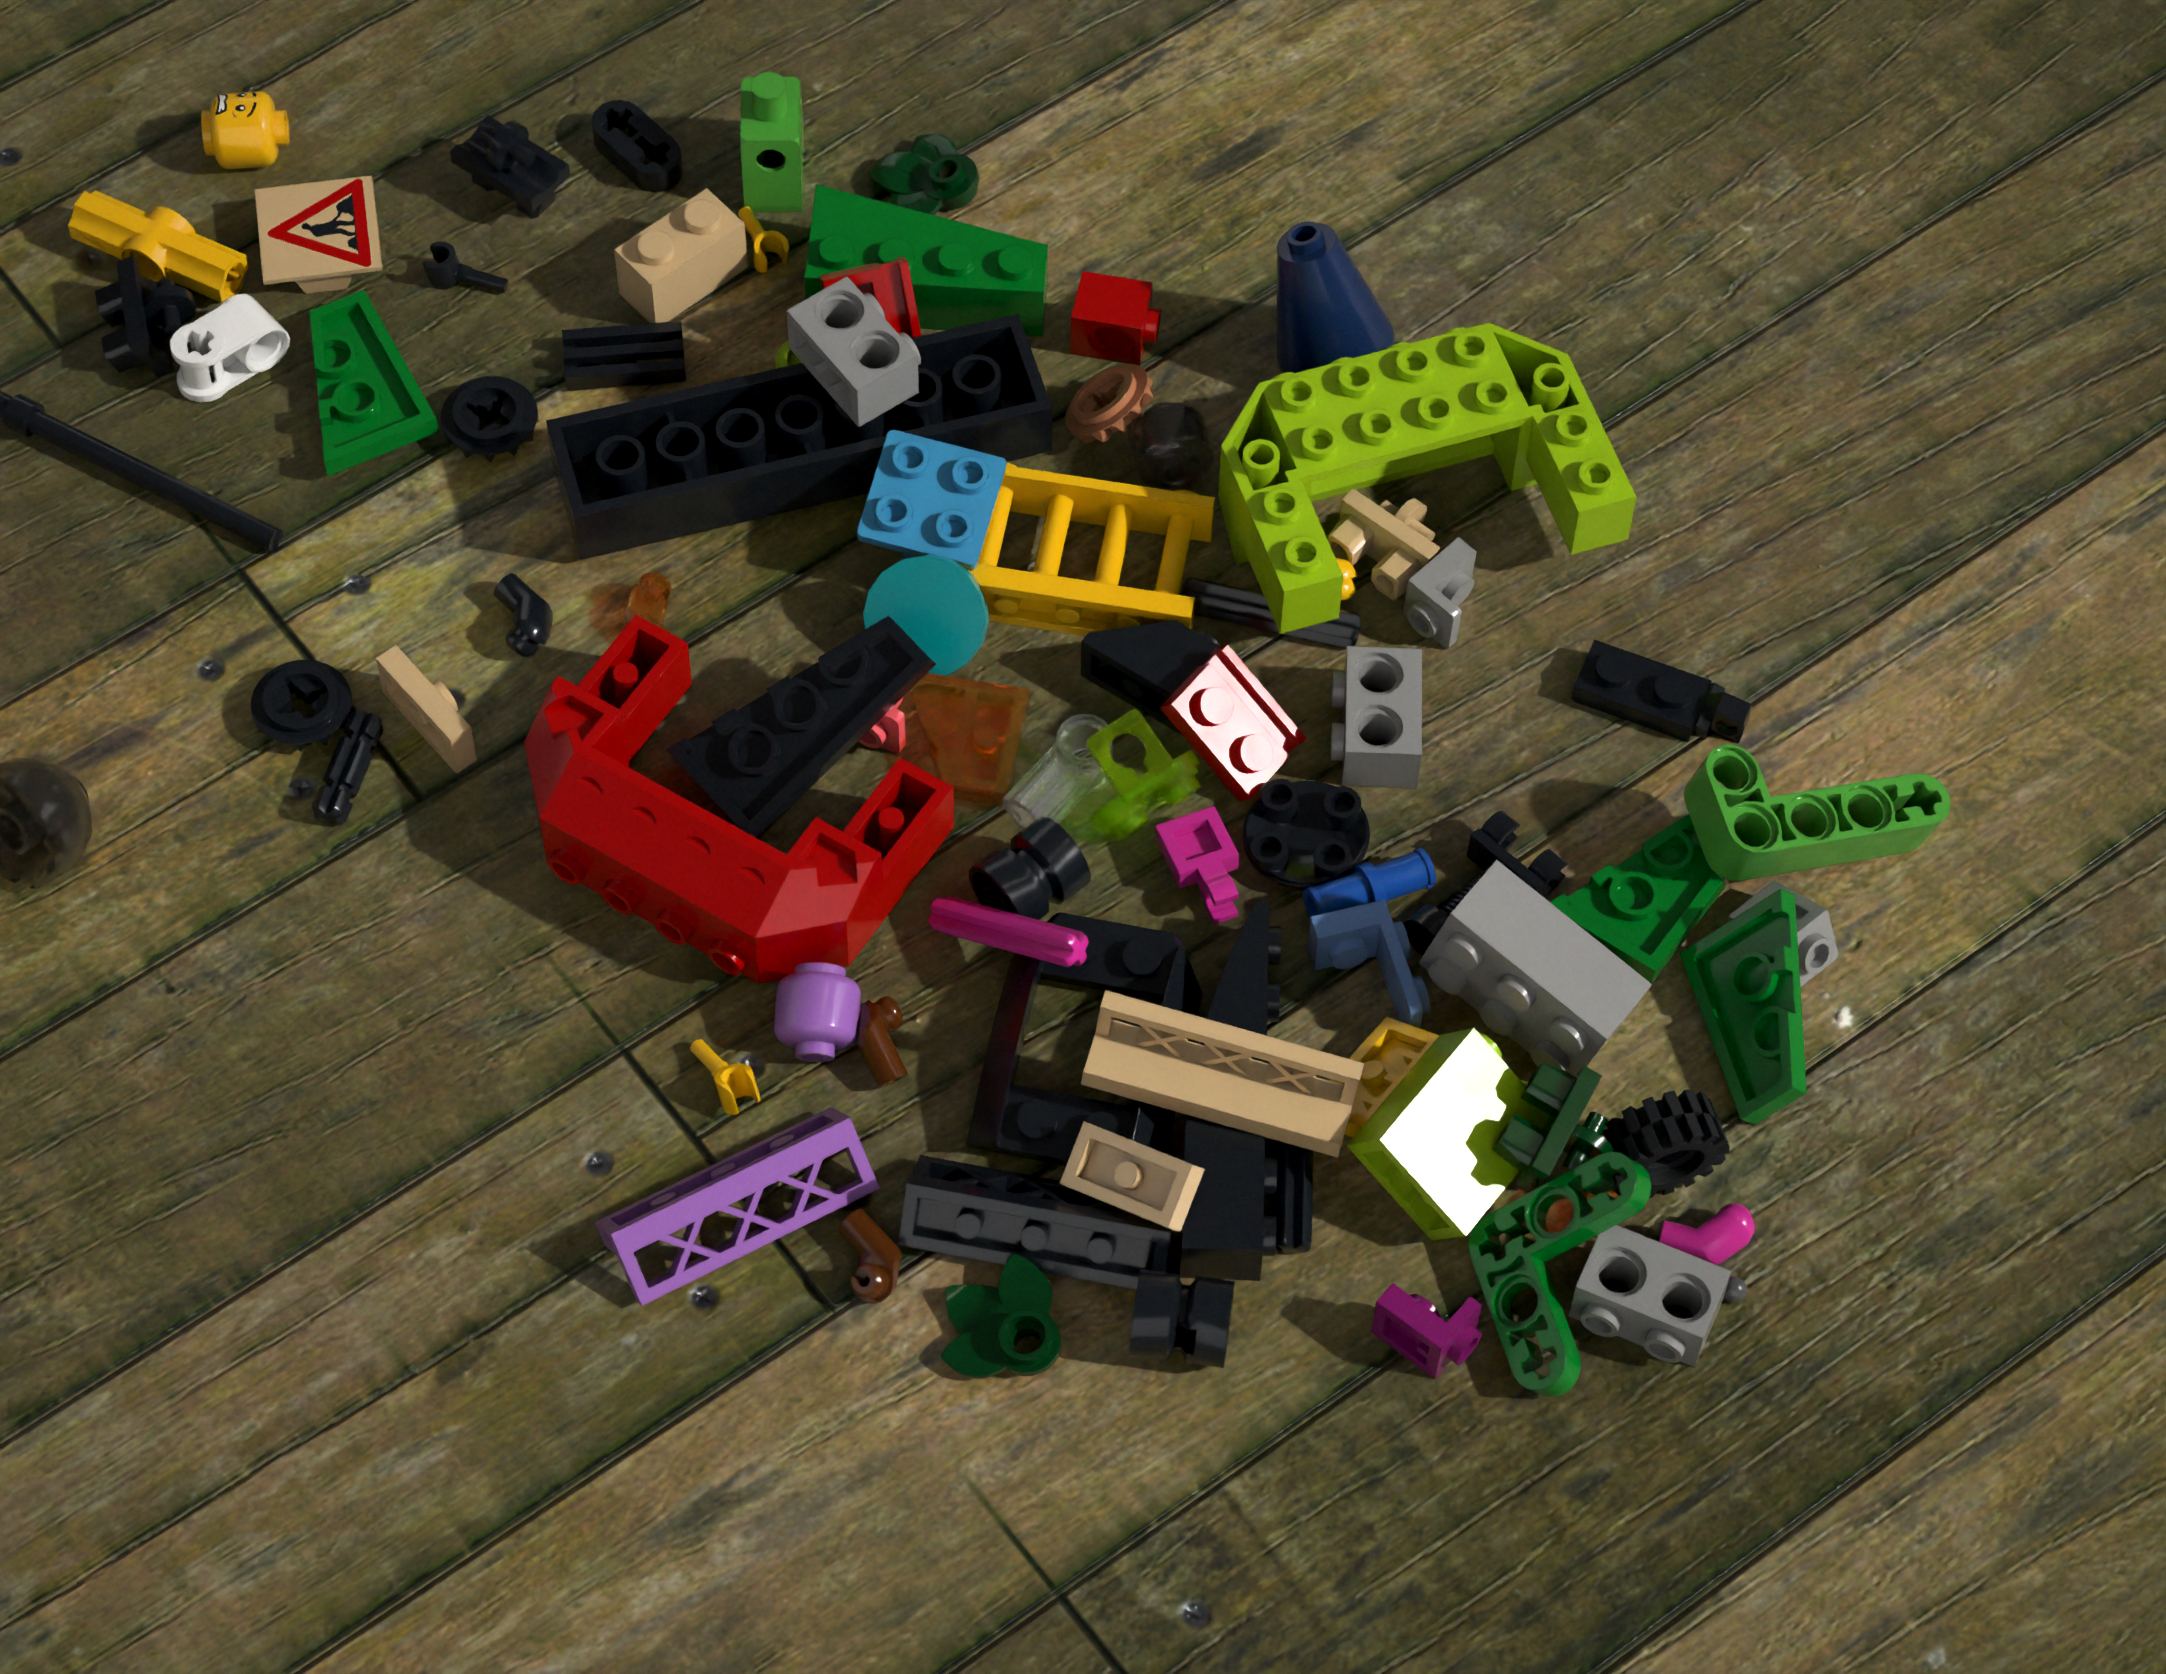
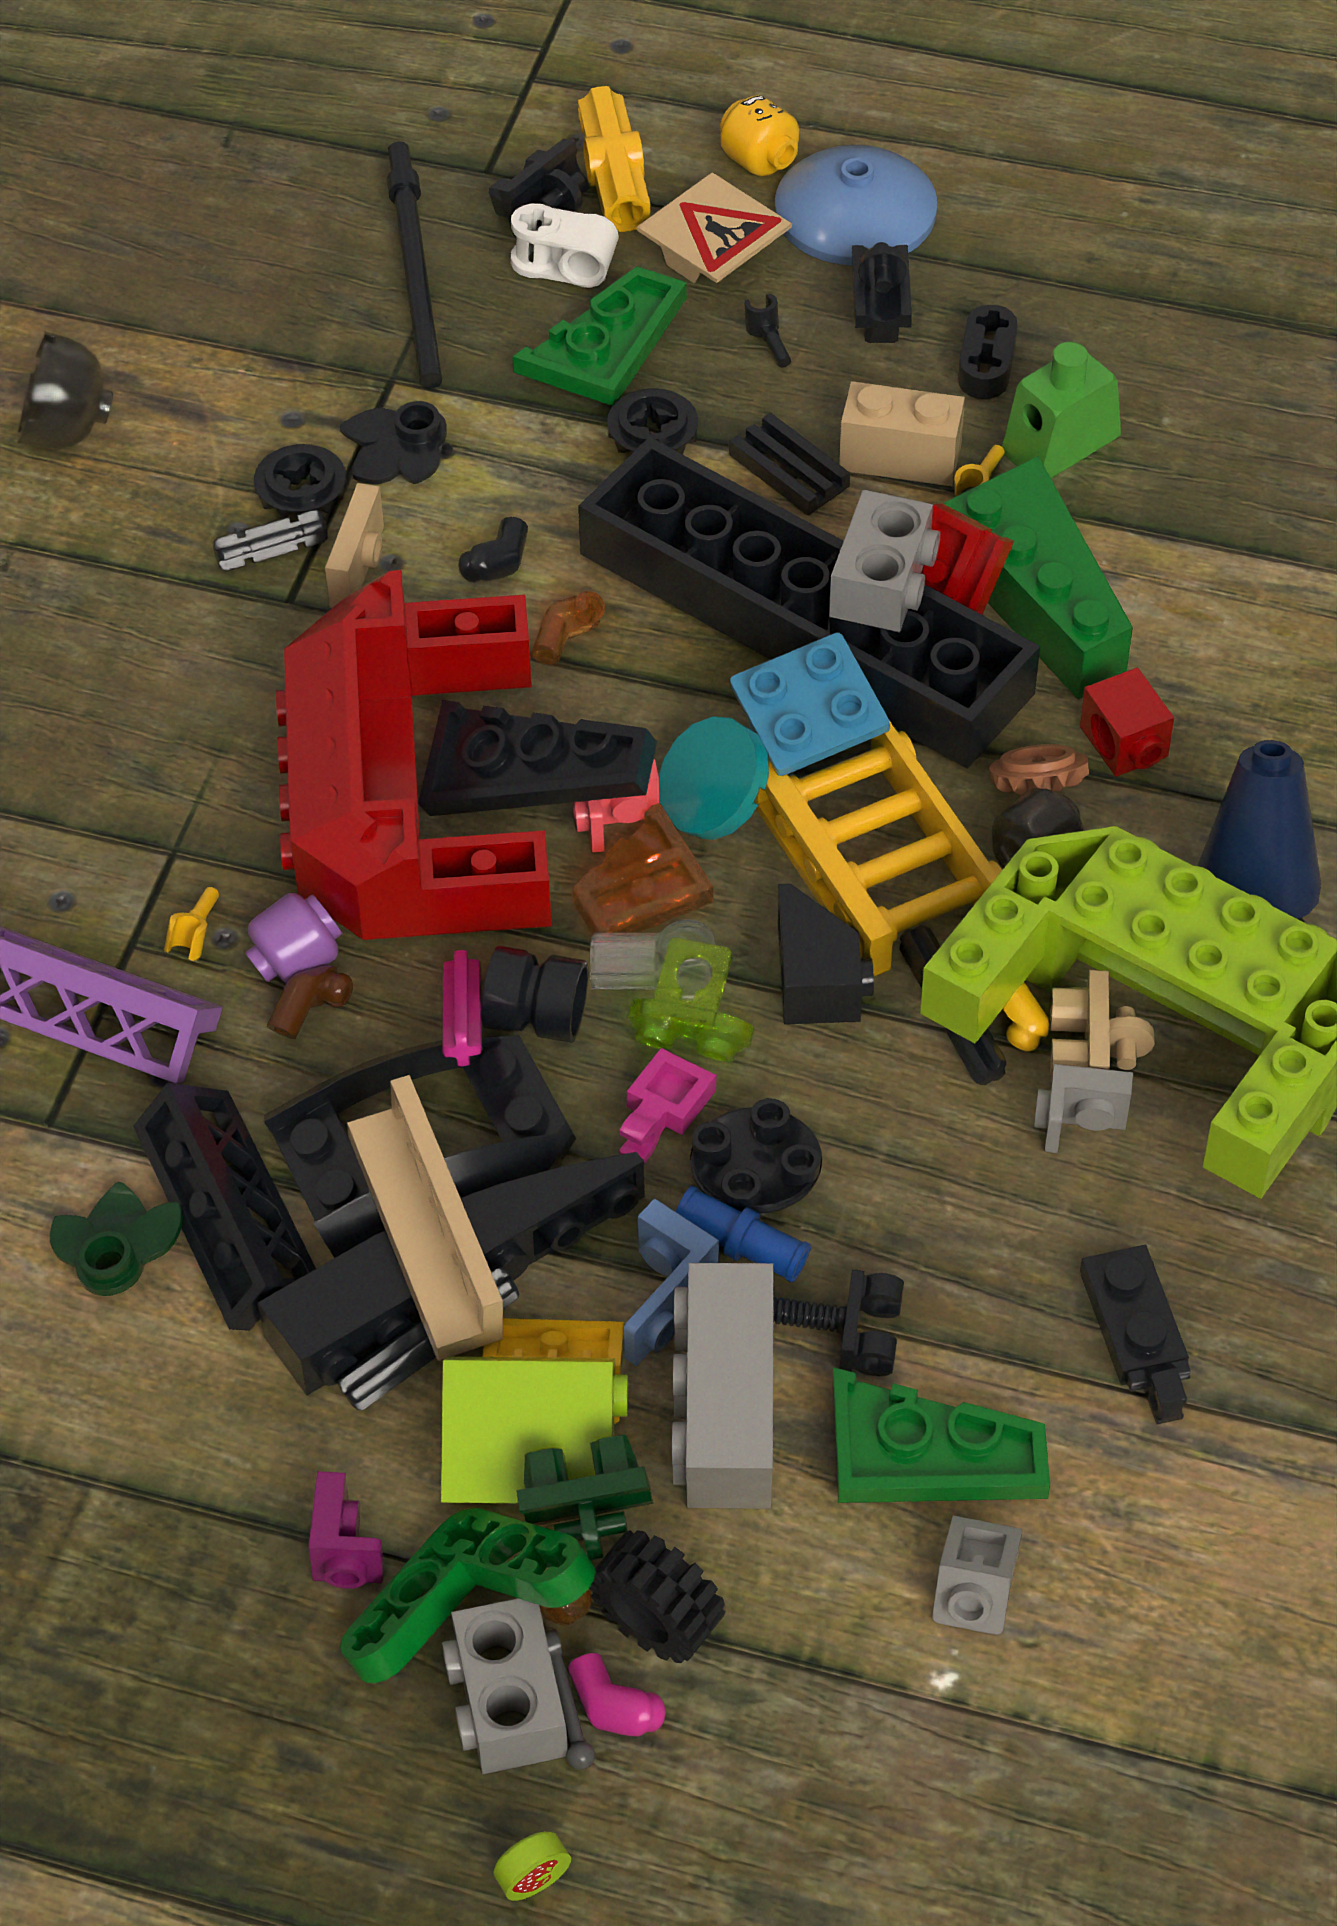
camera: 55 degrees right, 5 degrees down
reddish brown arm [838,1209,902,1304] -> none
dark green plate [868,134,979,215] -> none
tan plate [1059,1121,1205,1232] -> none
black wheel [1129,1269,1235,1368] -> none
plate [1160,644,1306,802] -> none
light grey brick [1330,646,1422,788] -> none
green wing [1679,889,1807,1125] -> none
bright green beam [1683,744,1951,881] -> none
none -> black plate [340,401,447,484]
none -> lime tile [493,1831,571,1901]
none -> medium blue dish [775,145,937,266]

